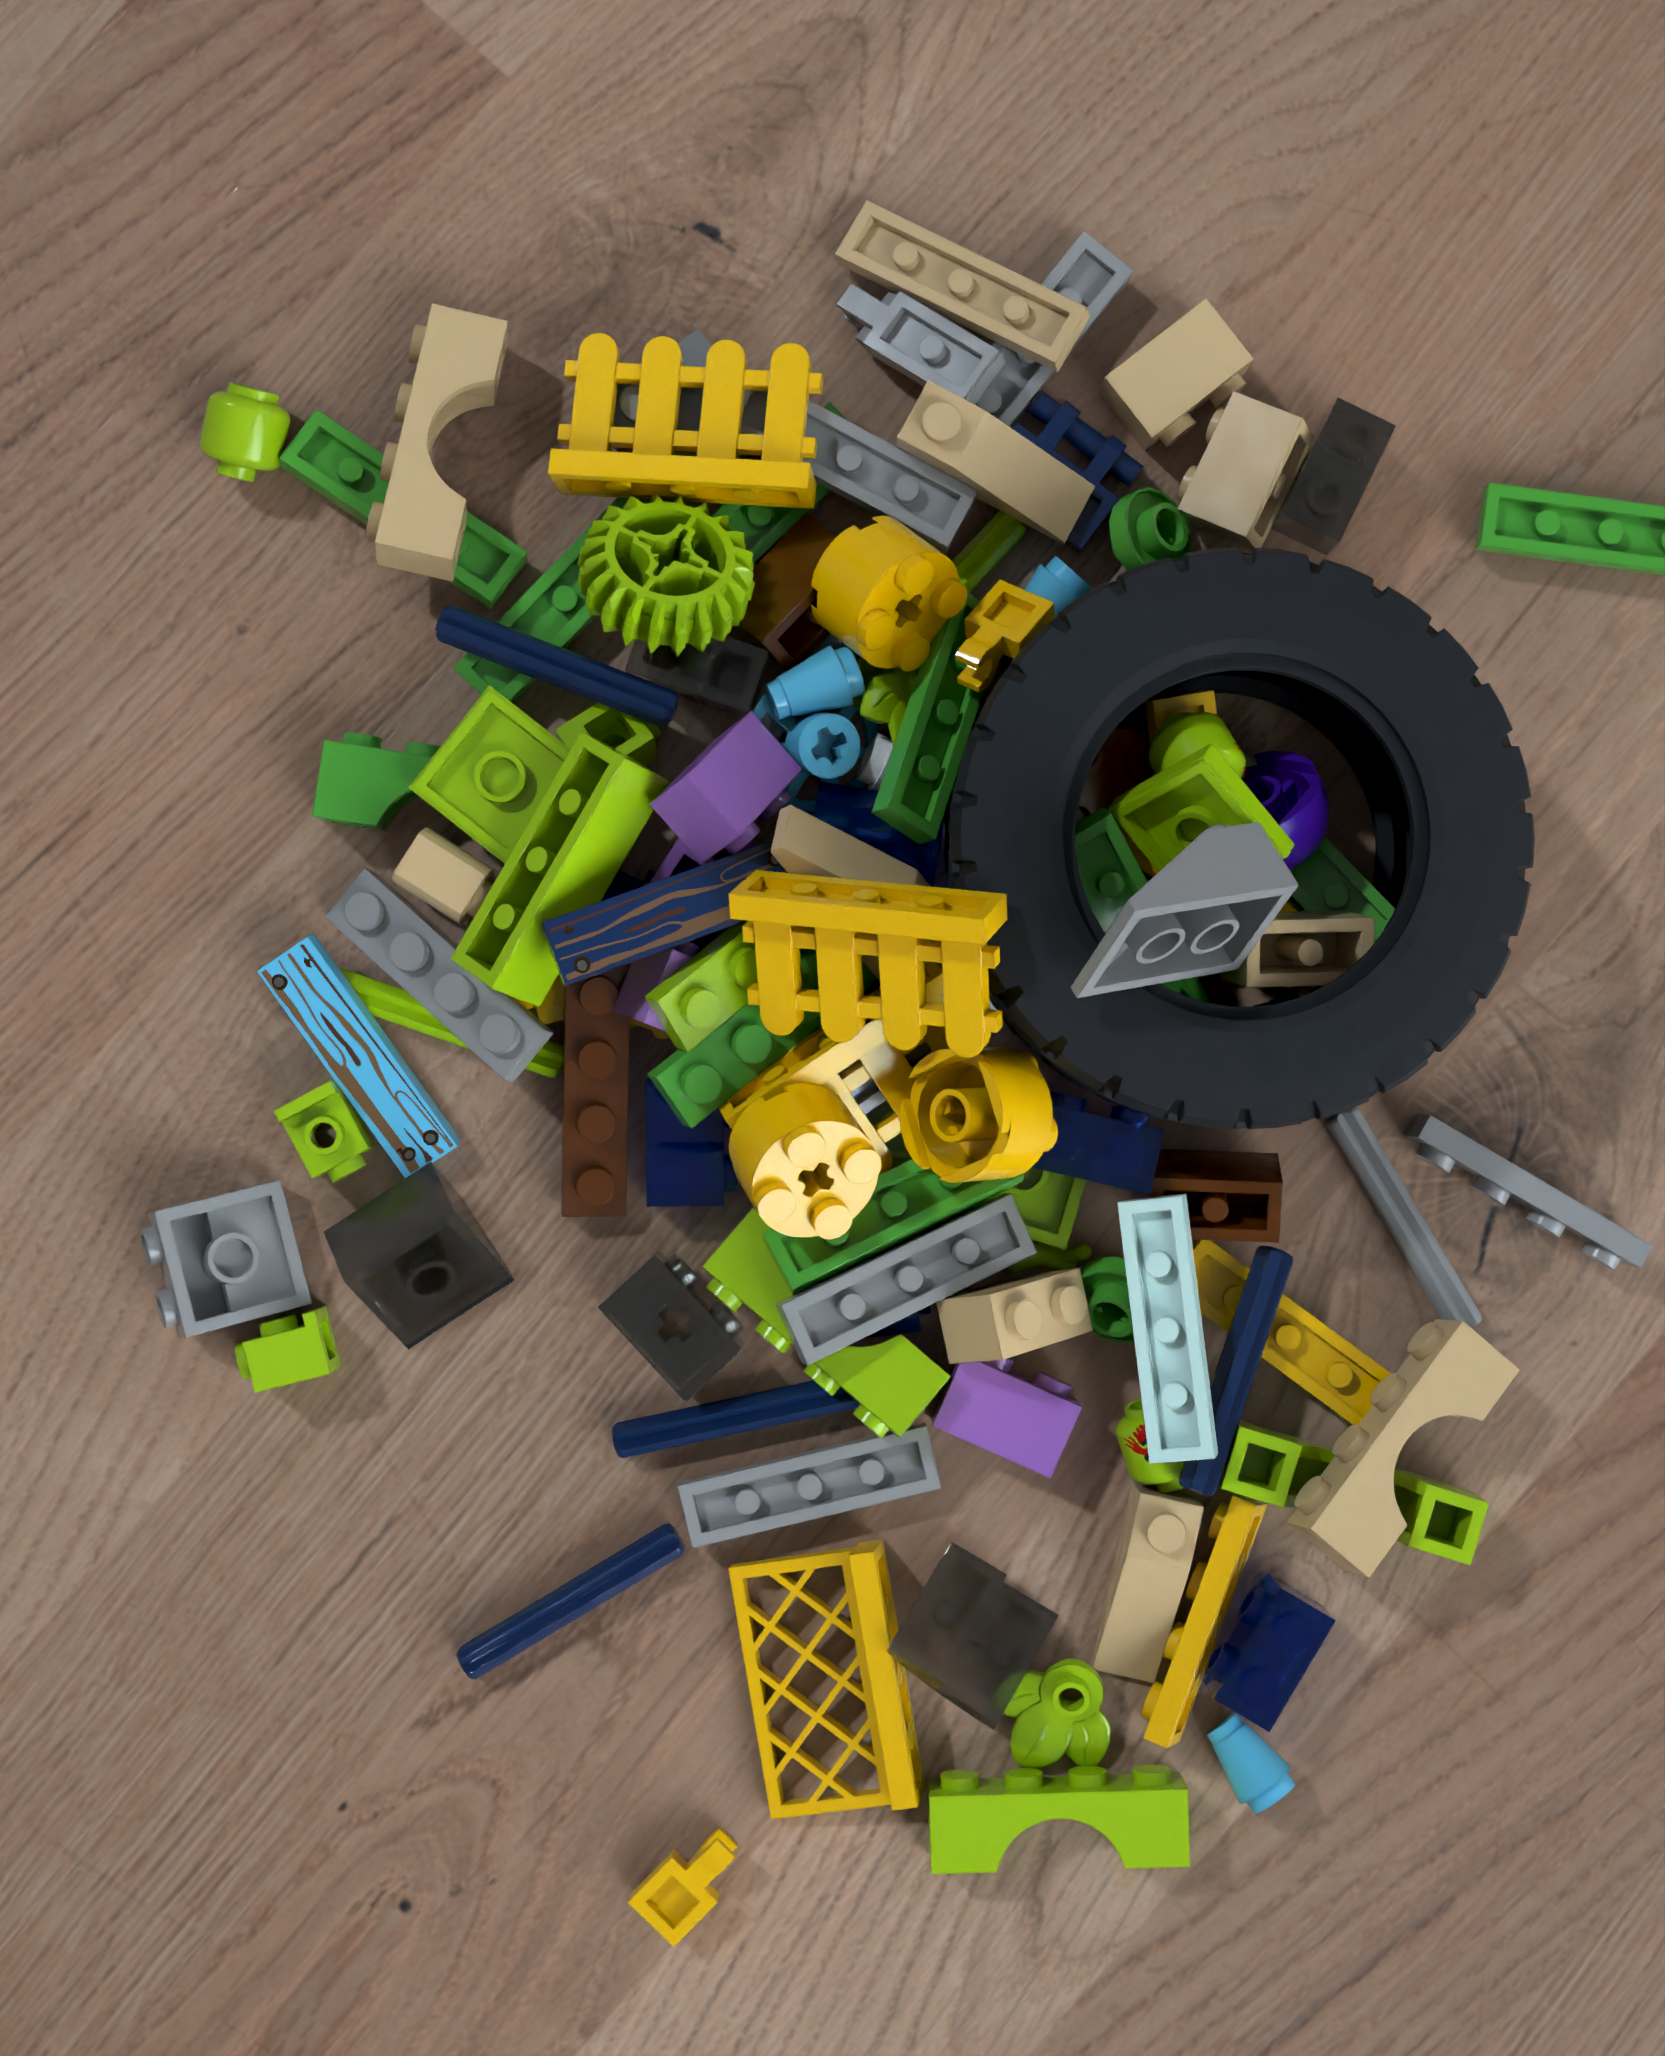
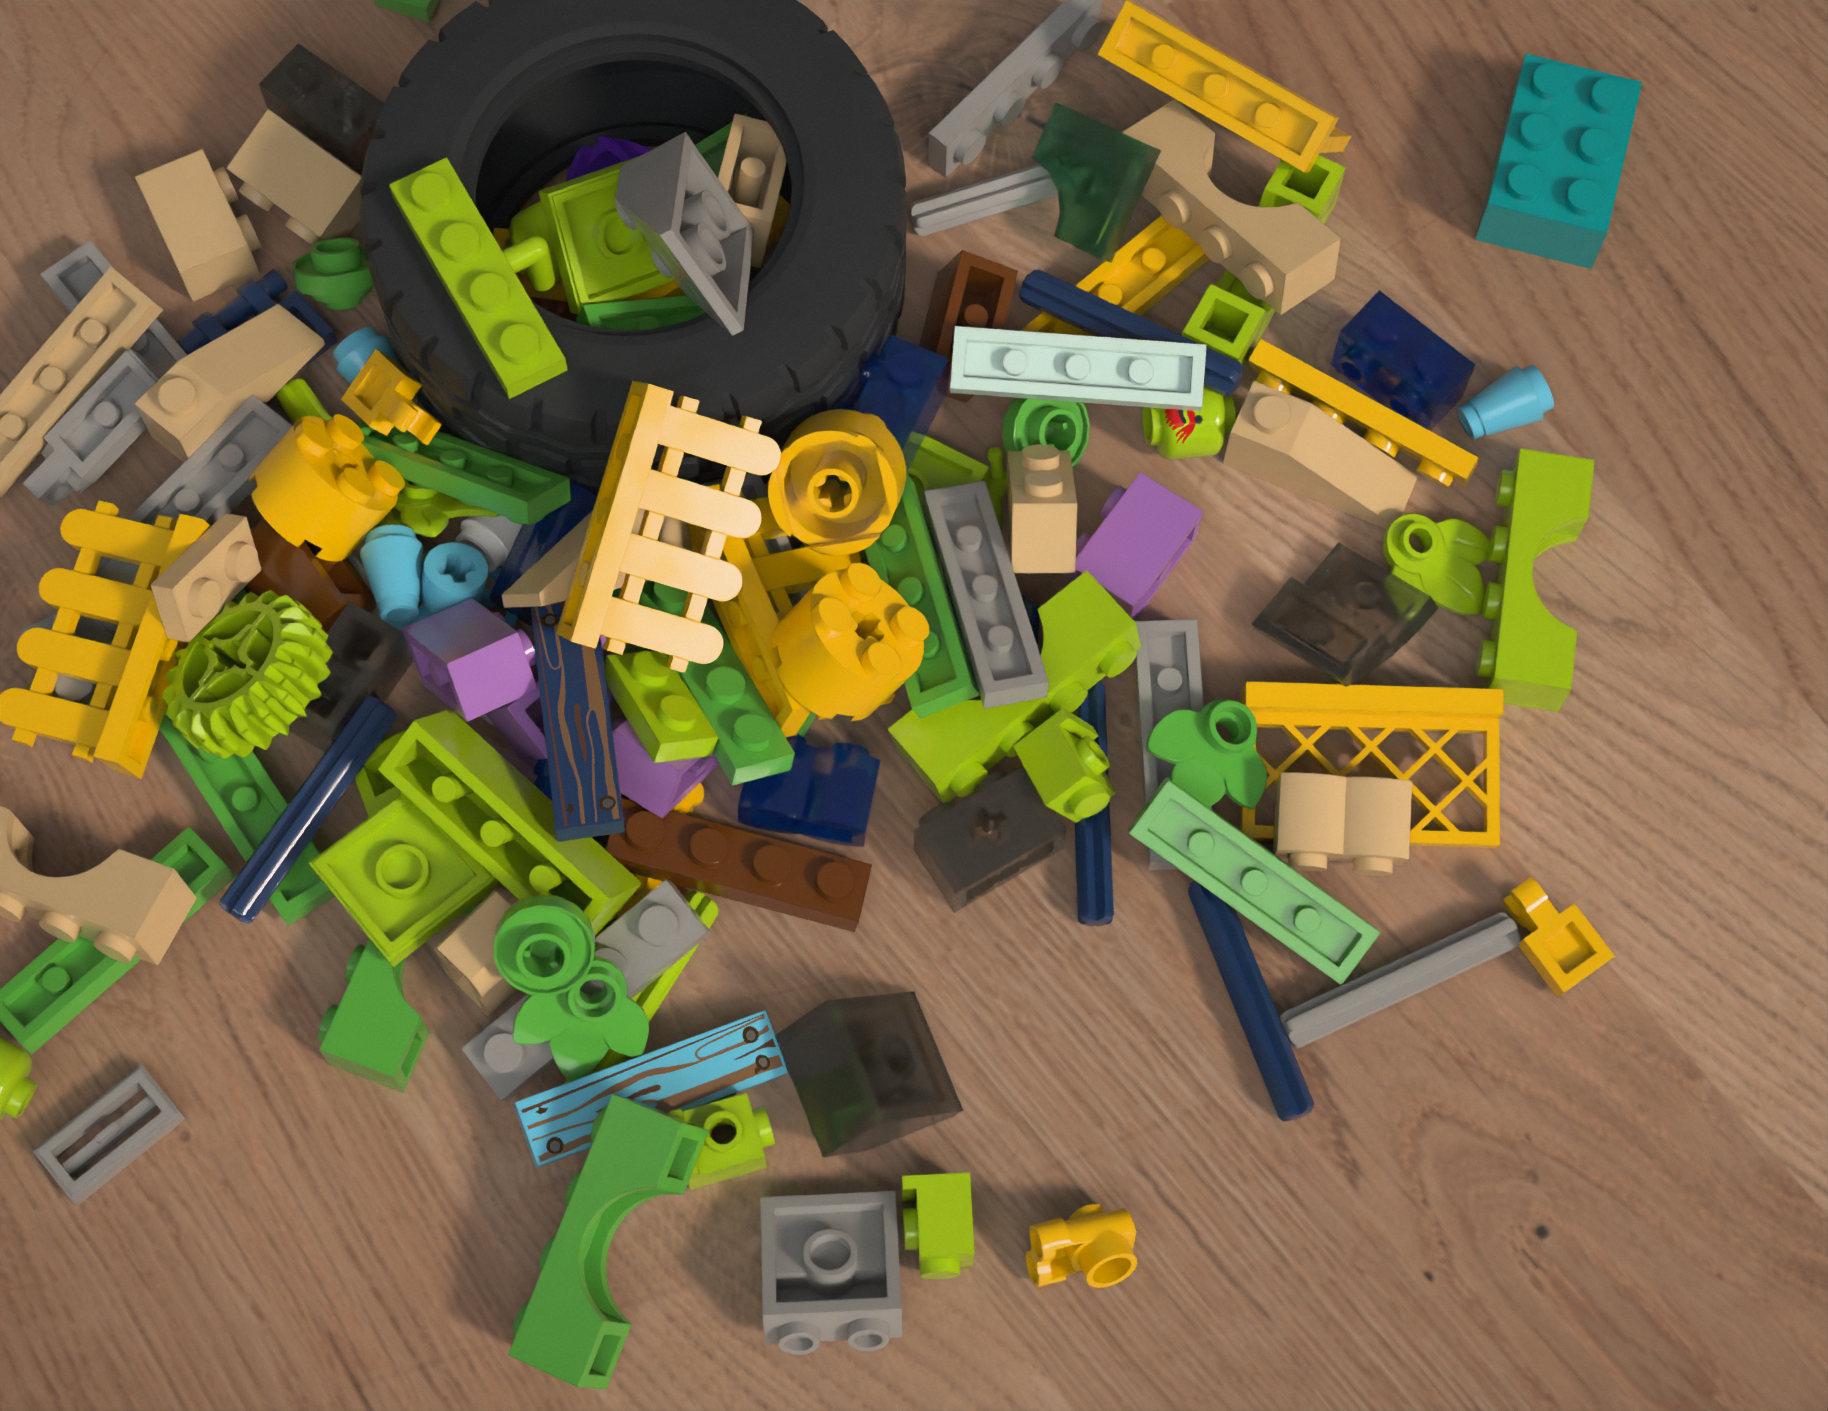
camera: 85 degrees left, 20 degrees down
none -> light grey tile [33,1064,186,1206]
none -> tan plate [151,513,262,642]
none -> lime plate [389,157,568,399]
none -> bright green plate [493,895,595,996]
none -> bright green arch [508,1094,709,1390]
none -> bright green plate [513,956,649,1082]
none -> lime brick [1013,708,1117,823]
none -> yellow plate [1025,1204,1137,1288]
none -> clear green tile [1032,102,1161,263]
none -> yellow fence [1098,0,1351,172]
none -> bright green plate [1128,777,1381,985]
none -> bright green plate [1146,699,1267,809]
none -> tan brick [1273,773,1412,876]
none -> light grey axle [1279,912,1521,1048]
none -> teal brick [1475,53,1642,269]

